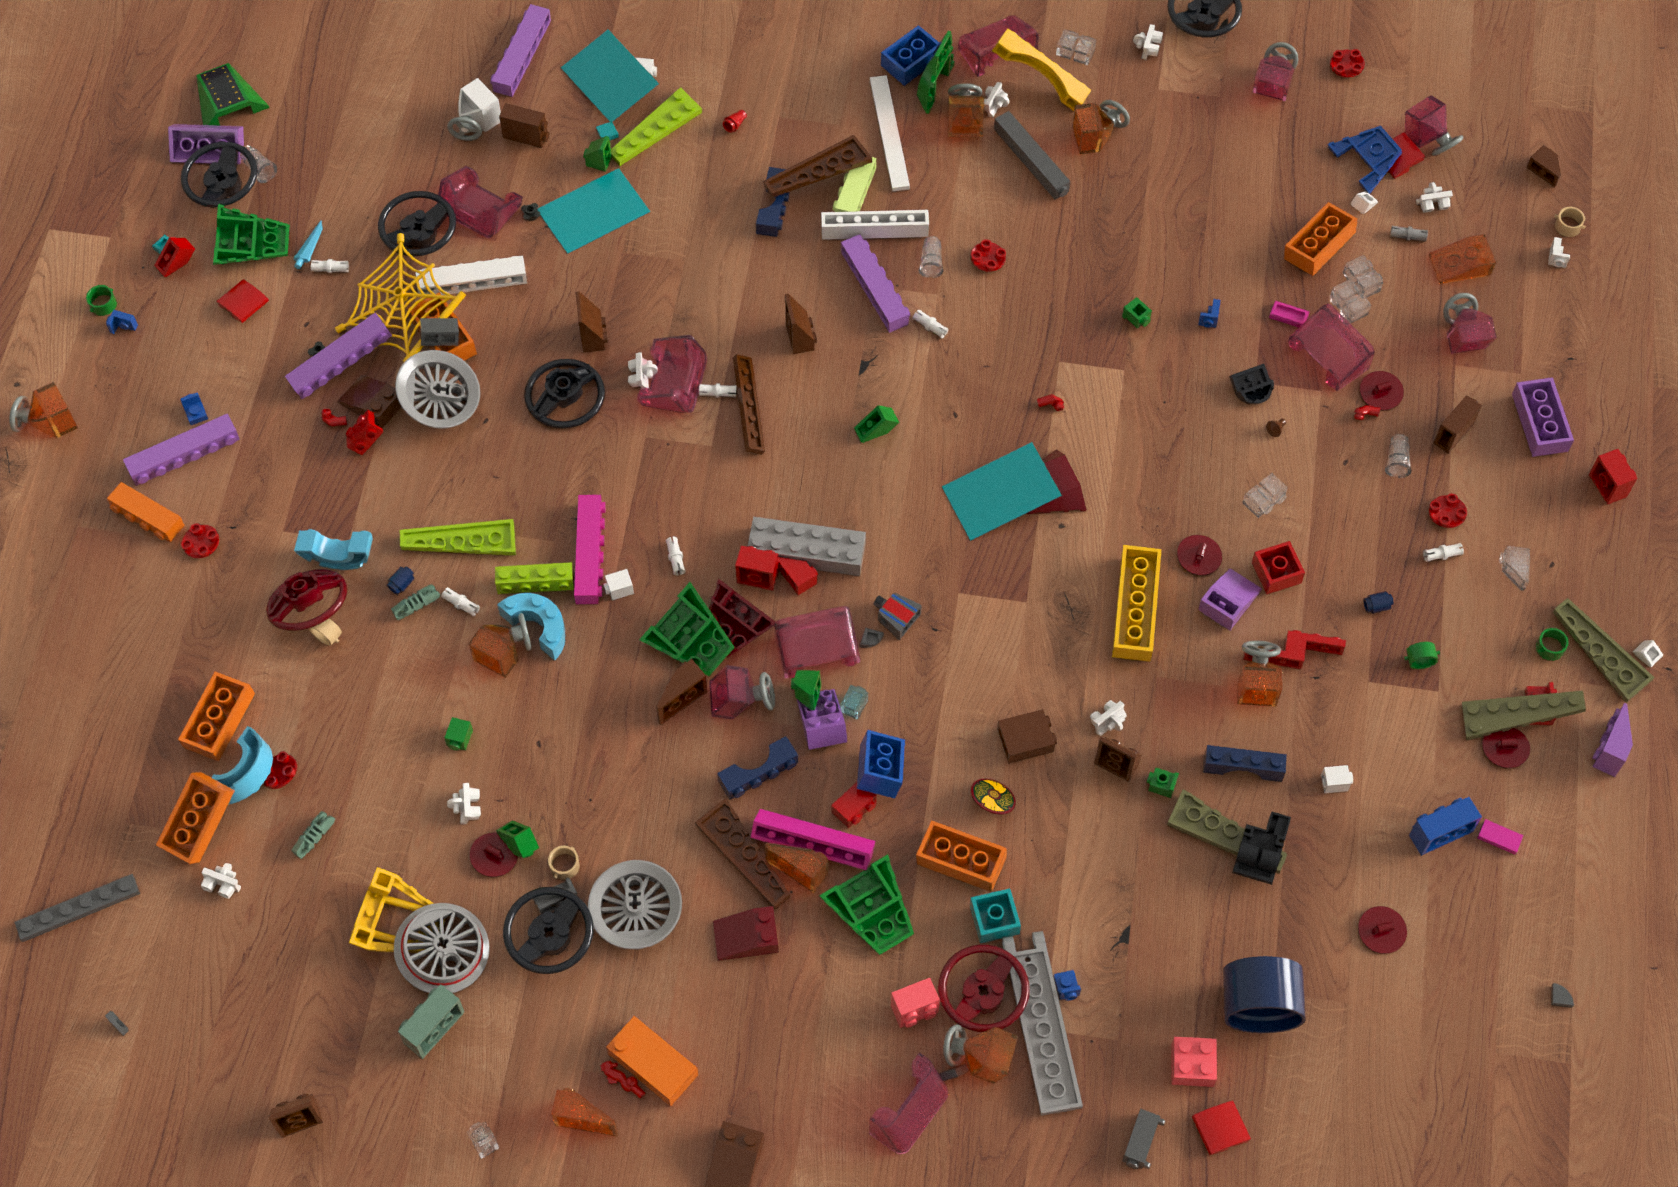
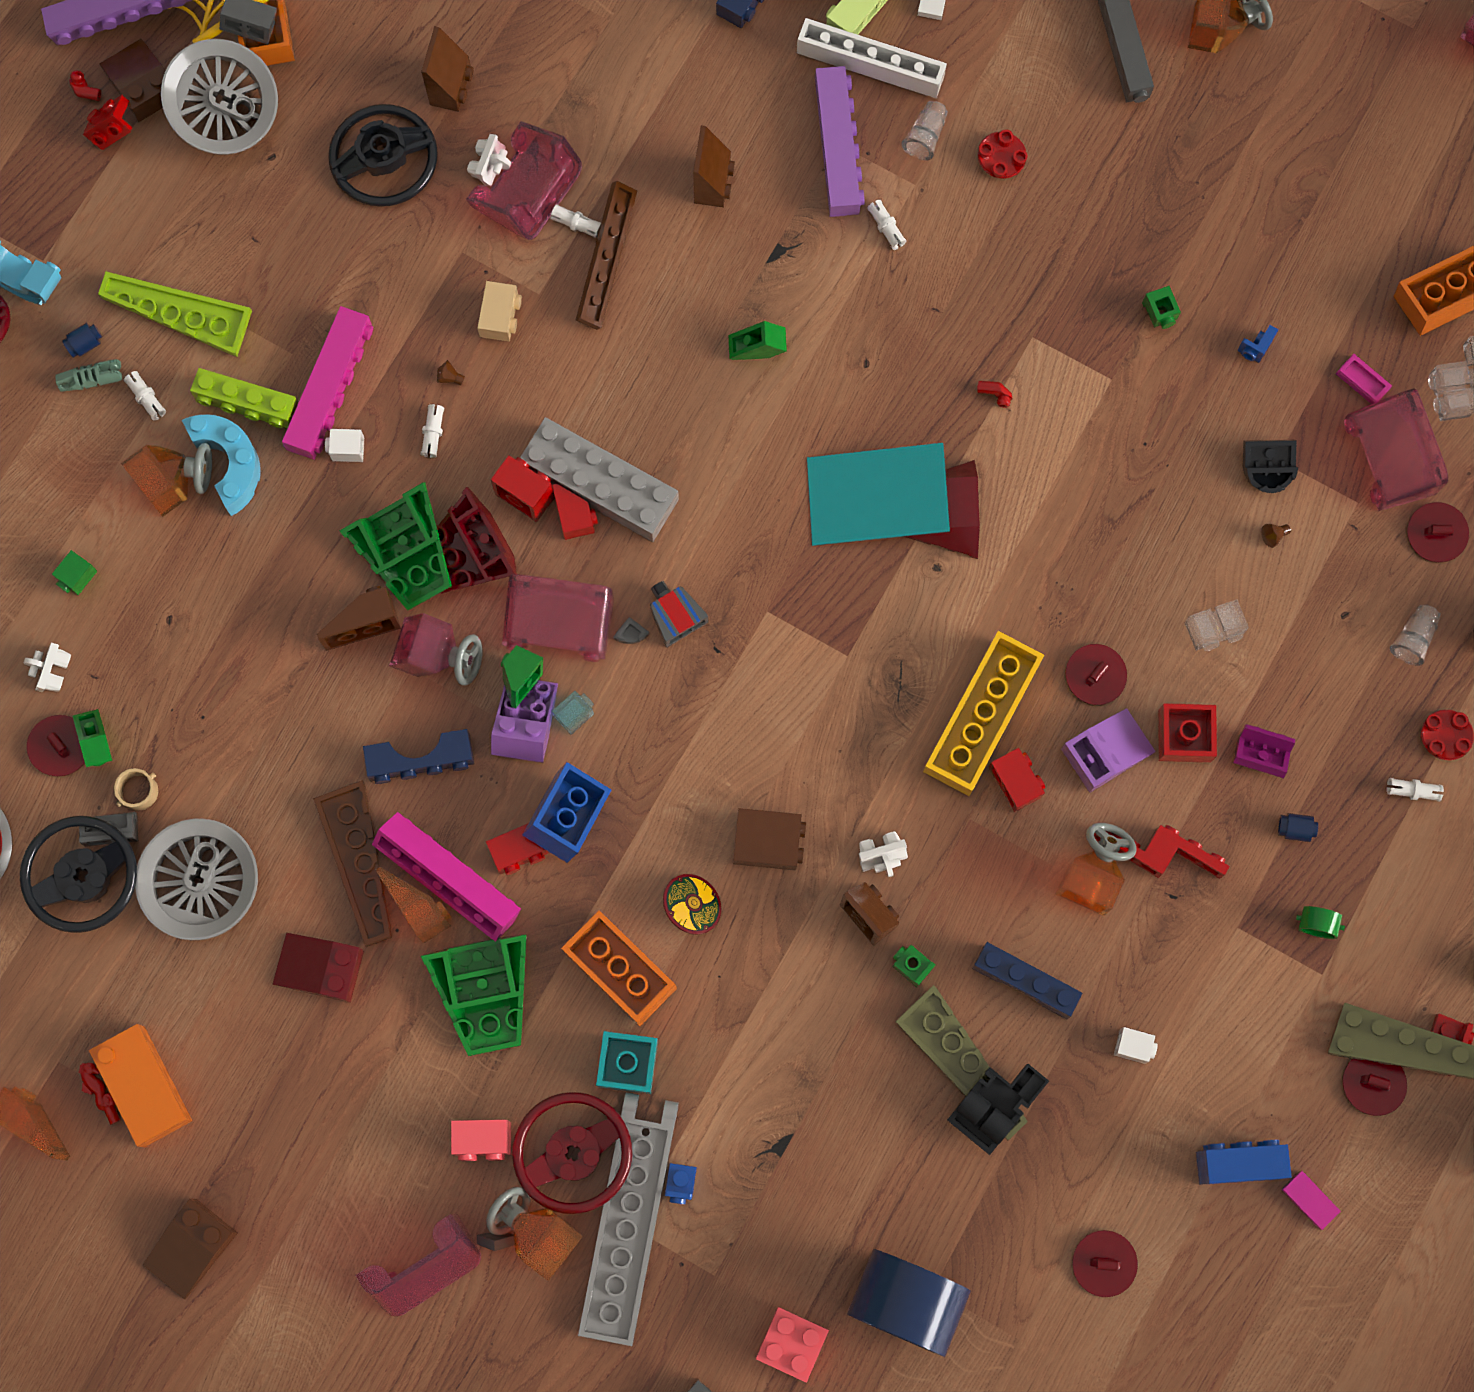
camera: 20 degrees right, 15 degrees up
red arm [1354,405,1380,420] -> none
none -> reddish brown rock [437,360,465,386]
none -> tan brick [477,281,522,342]
none -> red brick [989,748,1045,812]
none -> magenta bracket [1233,724,1296,778]

